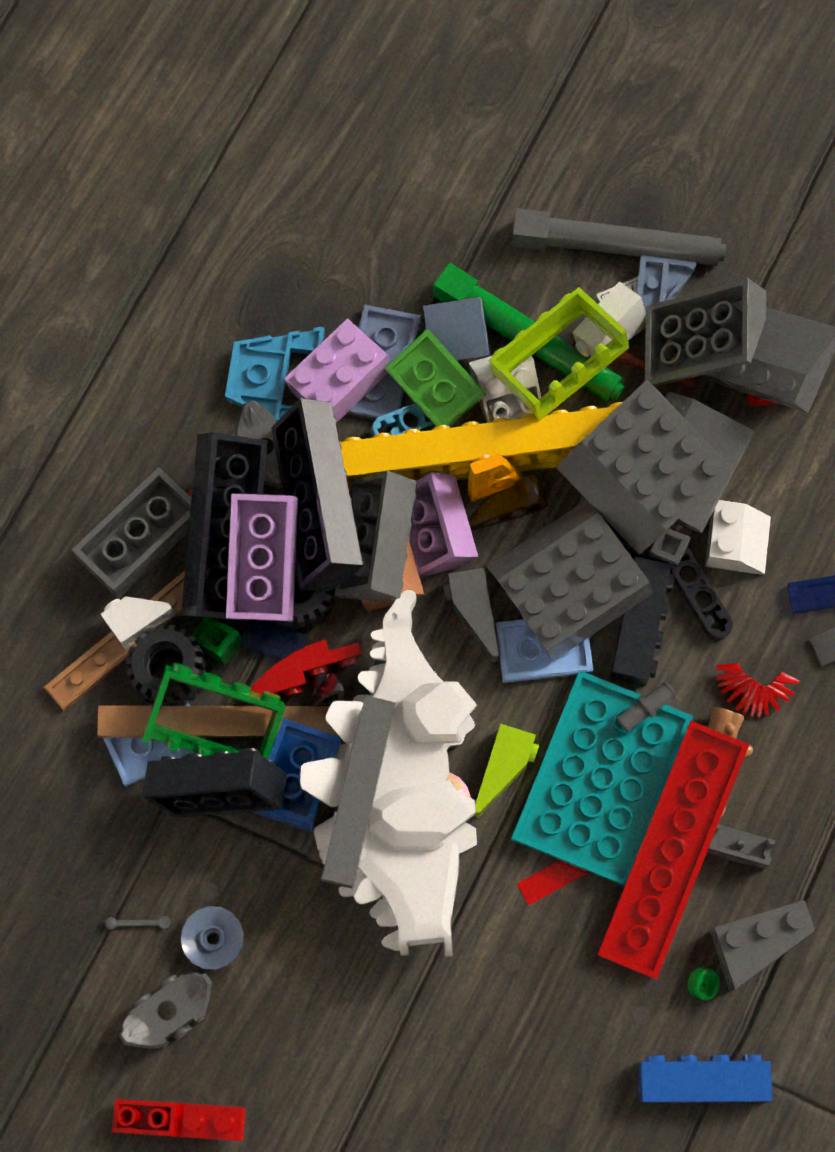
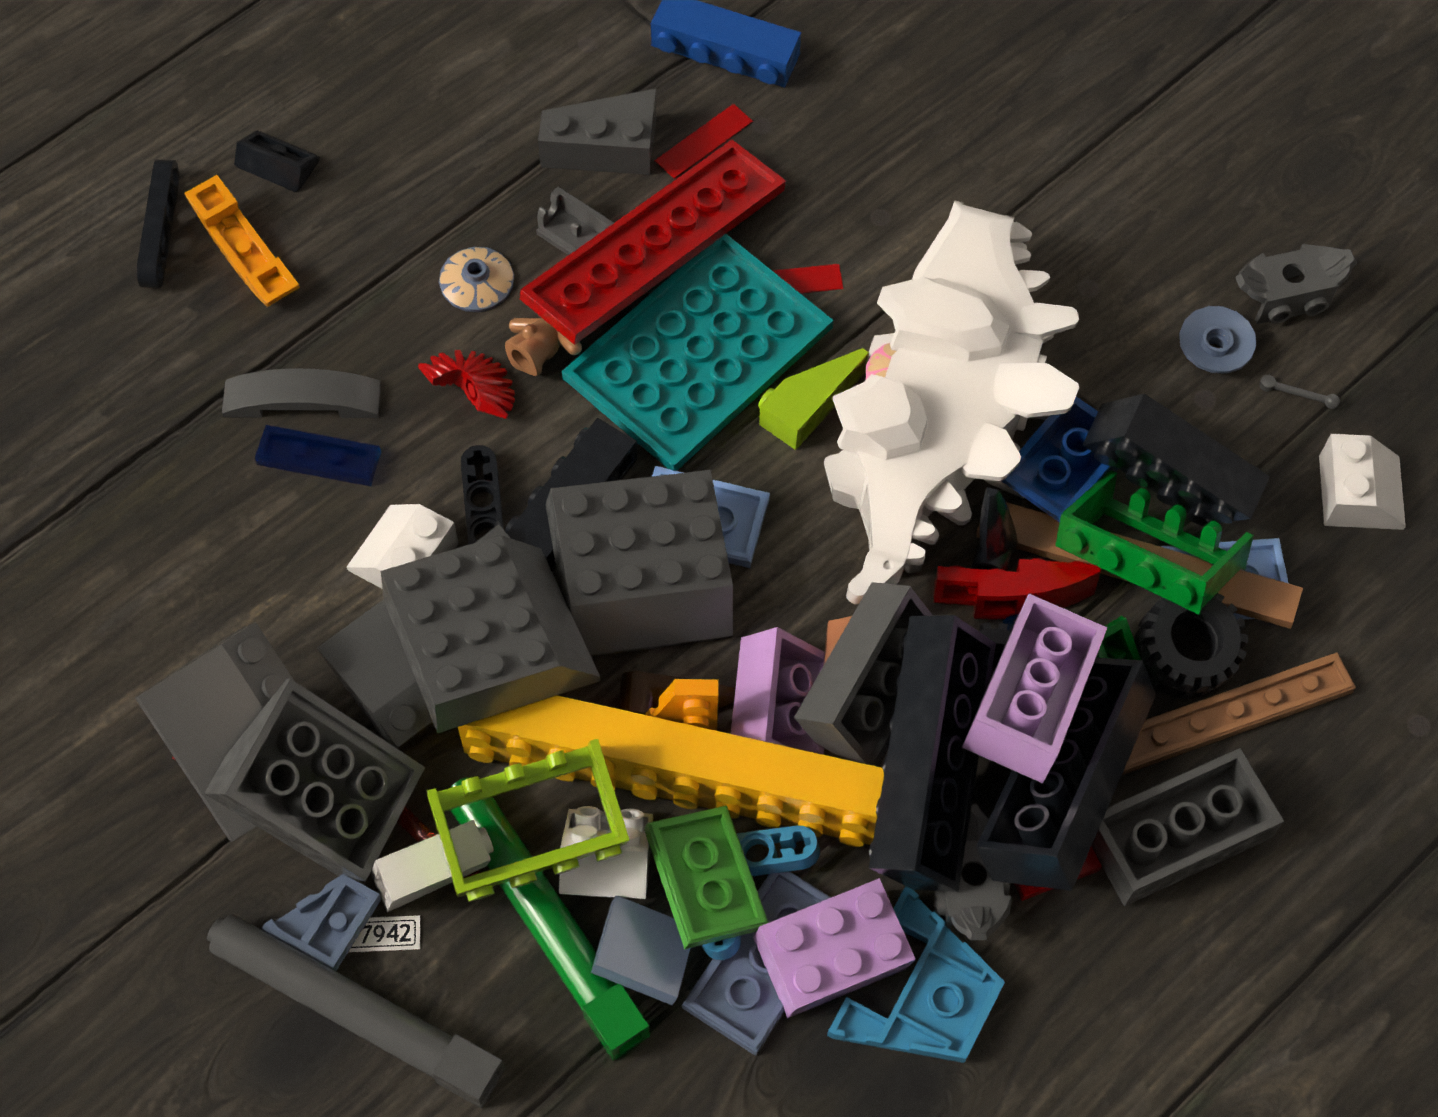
camera: 160 degrees left, 10 degrees down
white slope [101,597,175,650] -> none
red slope [112,1099,246,1141] -> none
dark grey tile [321,695,396,889] -> none
dark grey slope [443,568,499,663] -> none
dark grey pin [616,681,677,733] -> none
green tile [688,967,720,1001] -> none
none -> tan dish [439,247,514,312]
none -> red sticker [655,103,753,179]
none -> white slope [1319,434,1406,530]

